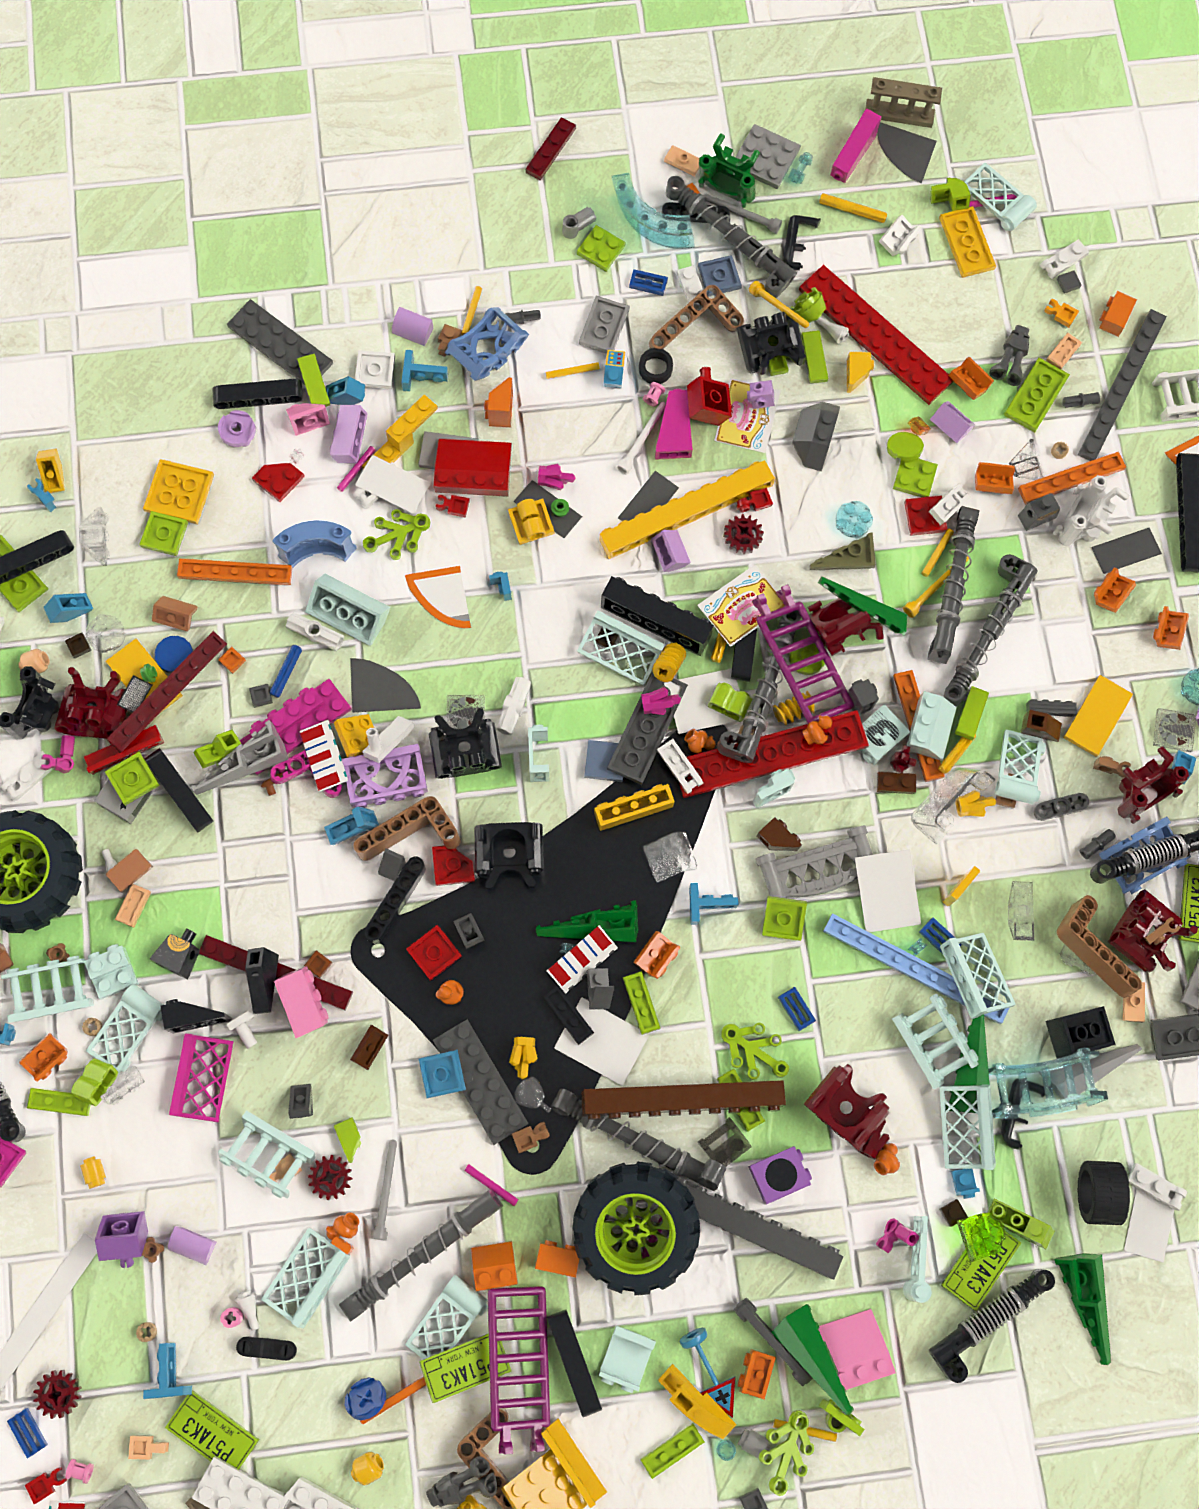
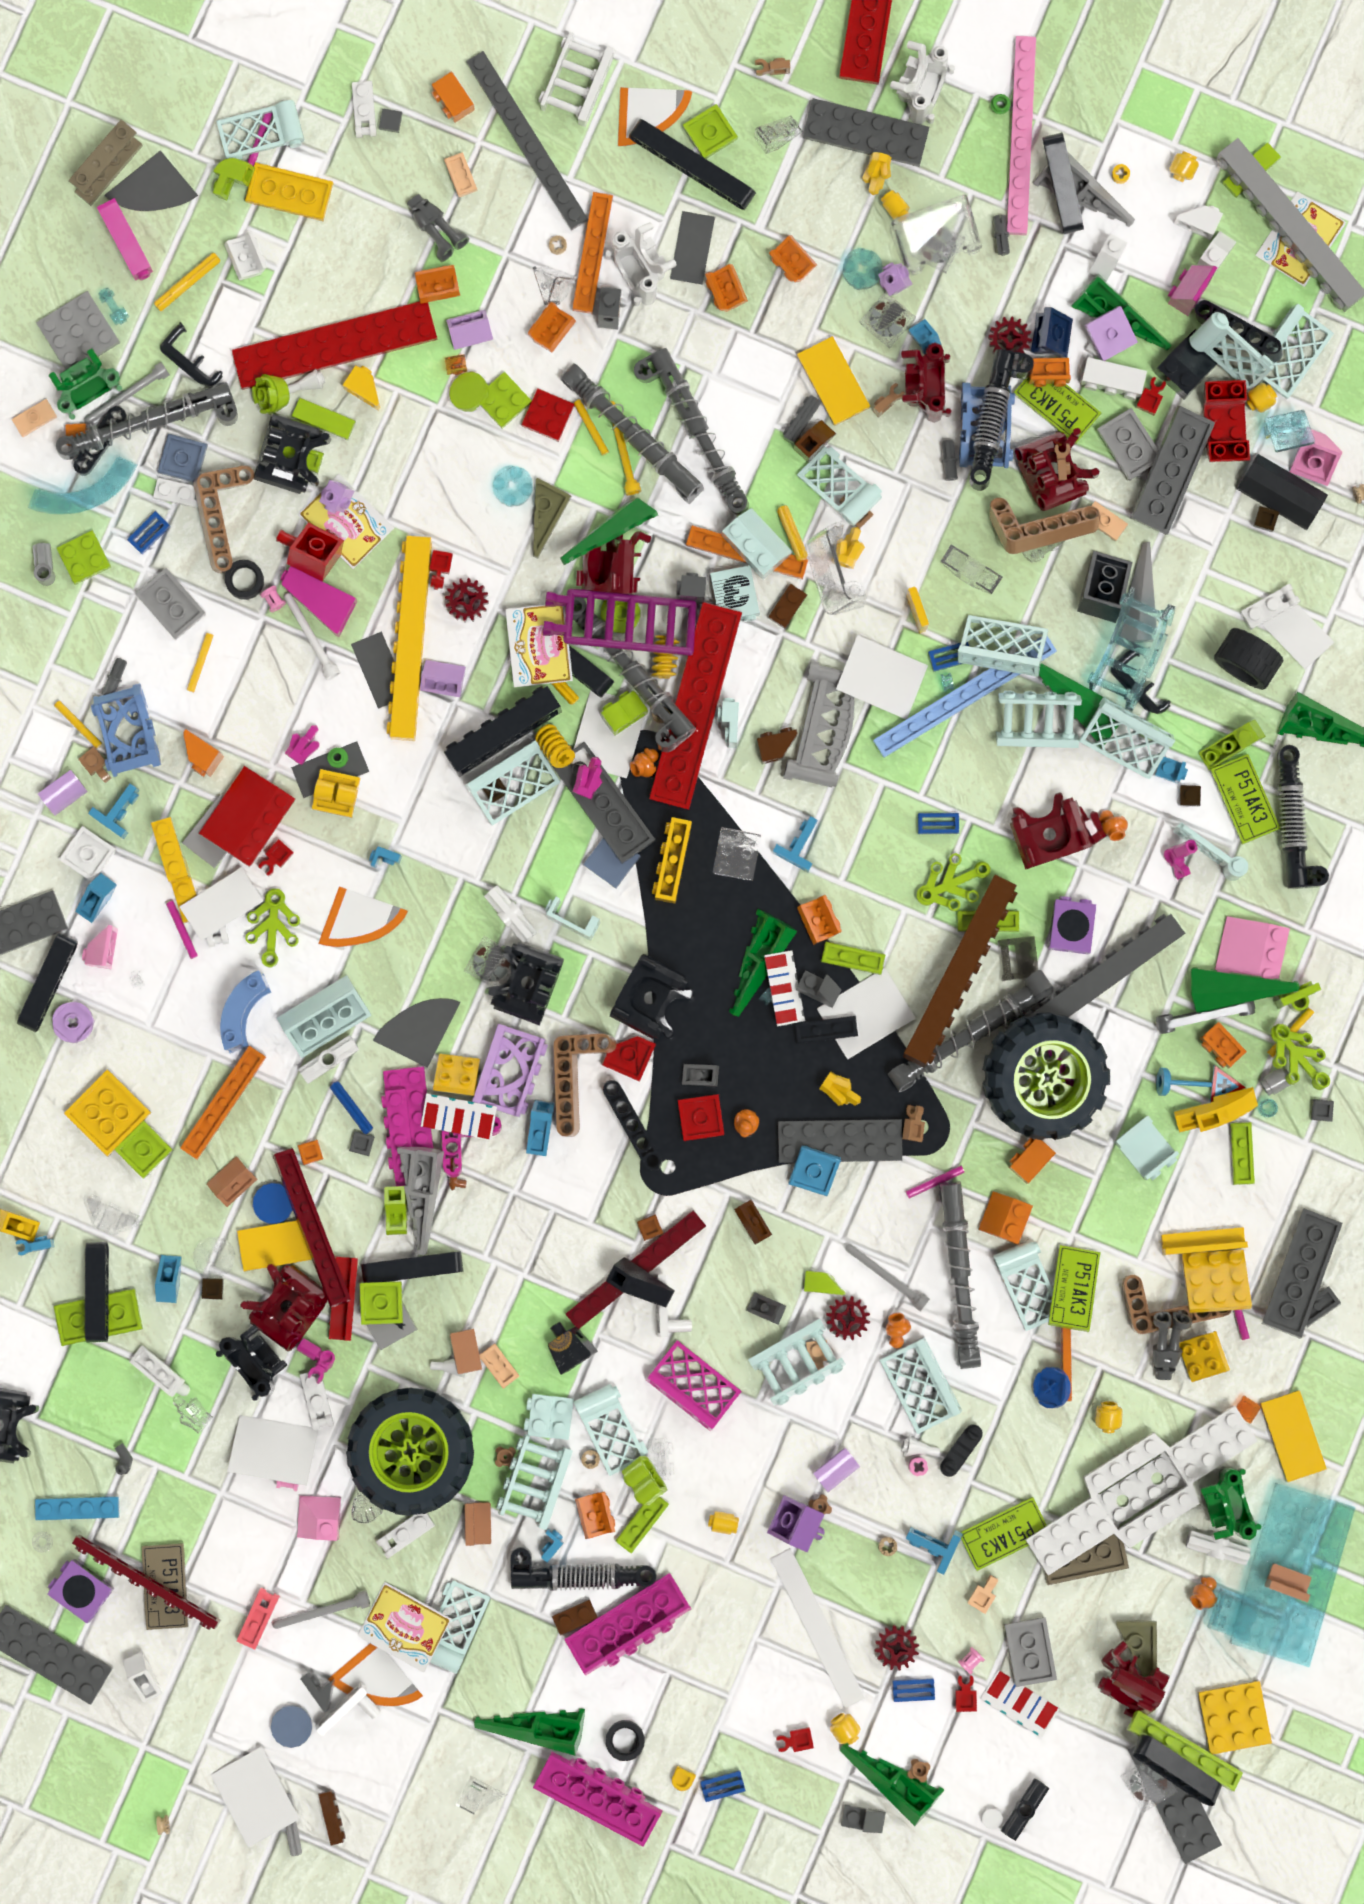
camera: 55 degrees left, 10 degrees up
light nougat head [19,649,50,674] -> none
sticker [117,675,153,713] -> none
bright green plate [140,664,157,683] -> none
black slope [160,999,232,1034] -> none
red plate [252,463,305,503] -> none
bright pink slope [274,966,328,1038] -> none
lime tile [297,353,331,407] -> none
lavender brick [330,405,368,463] -> none
orange tile [331,1236,354,1255] -> none
white piece [363,716,415,763] -> none
dark grey slope [378,849,406,881] -> none
magenta bar [488,1286,550,1455] -> none
clear piece [515,1077,551,1112] -> none
black beam [547,1309,602,1418] -> none
dark azure slope [604,350,625,388] -> none
white plate [657,739,703,794] -> none
yellow piece [749,281,809,328] -> none
lime plate [762,896,807,941] -> none
dark grey wedge [792,402,840,472] -> none
orange animal [803,715,832,745] -> none
dark red rock [890,745,917,773] -> none
white plate [929,483,971,525] -> none
lime tile [954,686,989,741] -> none
clear neon green slope [956,1213,1006,1262] -> none
lime tile [1004,357,1070,433] -> none
dark grey beam [1033,793,1089,821] -> none
light orange plate [1044,299,1079,328] -> none
dark grey axle [1062,392,1100,408] -> none

